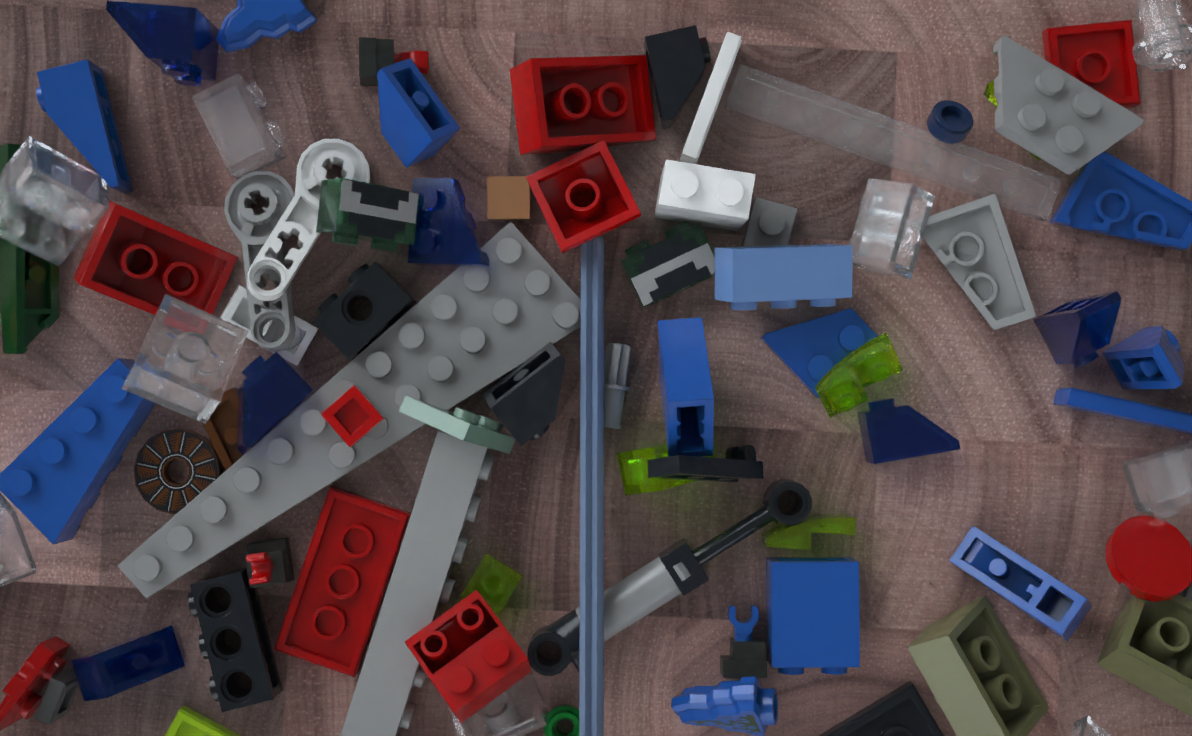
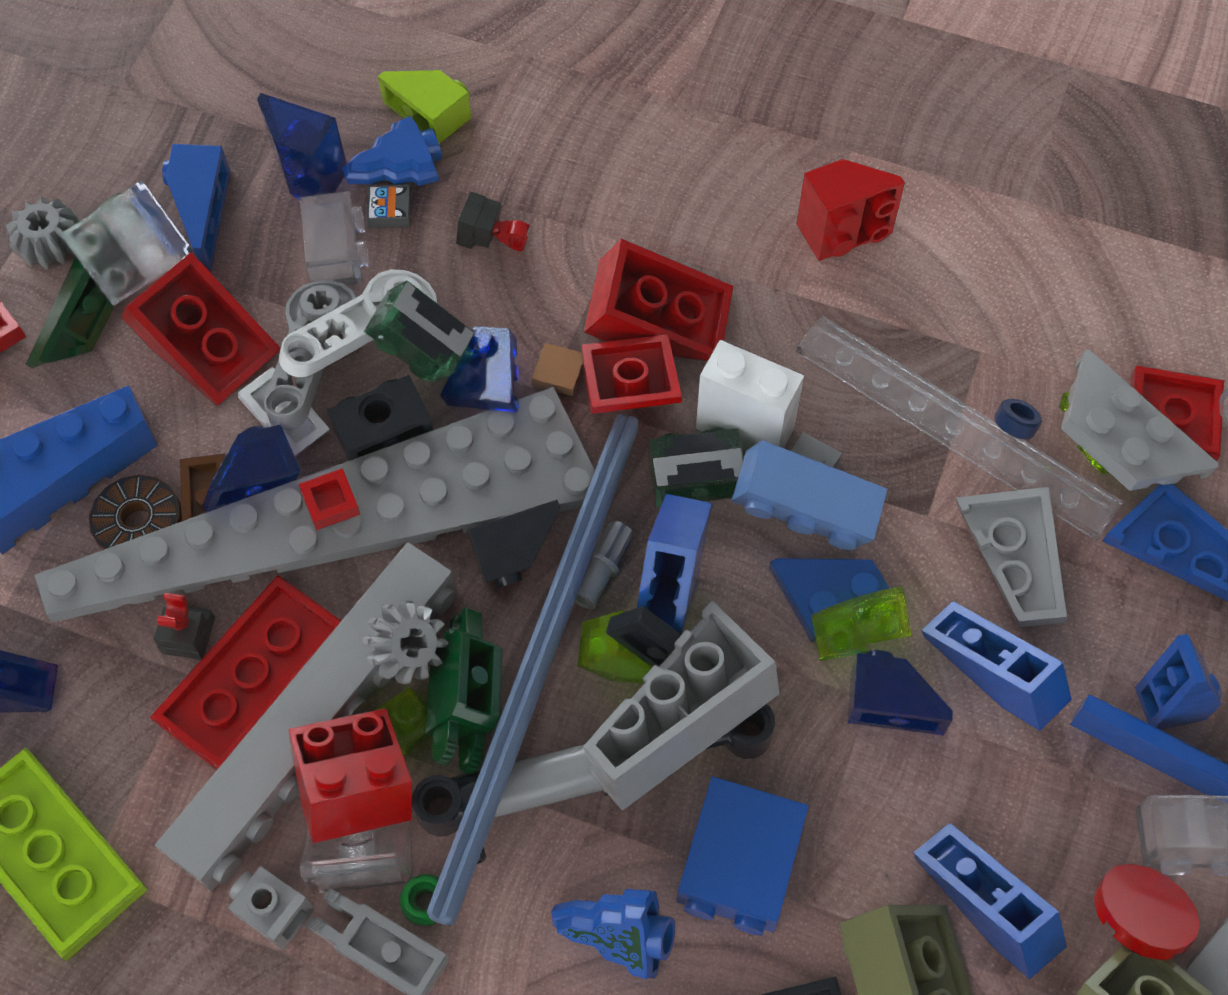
camera: 20 degrees right, 25 degrees down
clear brick [121,294,248,424] -> none
black brick [188,568,283,712] -> none
blue slope [377,58,460,168] -> none
sand green wing [399,395,516,454] -> none
black slope [644,25,711,129] -> none
white tile [679,32,742,164] -> none
pearl dark grey piece [720,605,767,678] -> none
clear neon green slope [762,514,856,550] -> none
clear brick [848,179,935,279] -> none
clear blue slope [1033,291,1122,368] -> none
none -> light grey gear [361,600,449,684]
none -> tile [367,185,411,228]
none -> dark green hinge [425,608,502,774]
none -> light grey wedge [583,600,779,811]
none -> blue slope [921,601,1072,731]

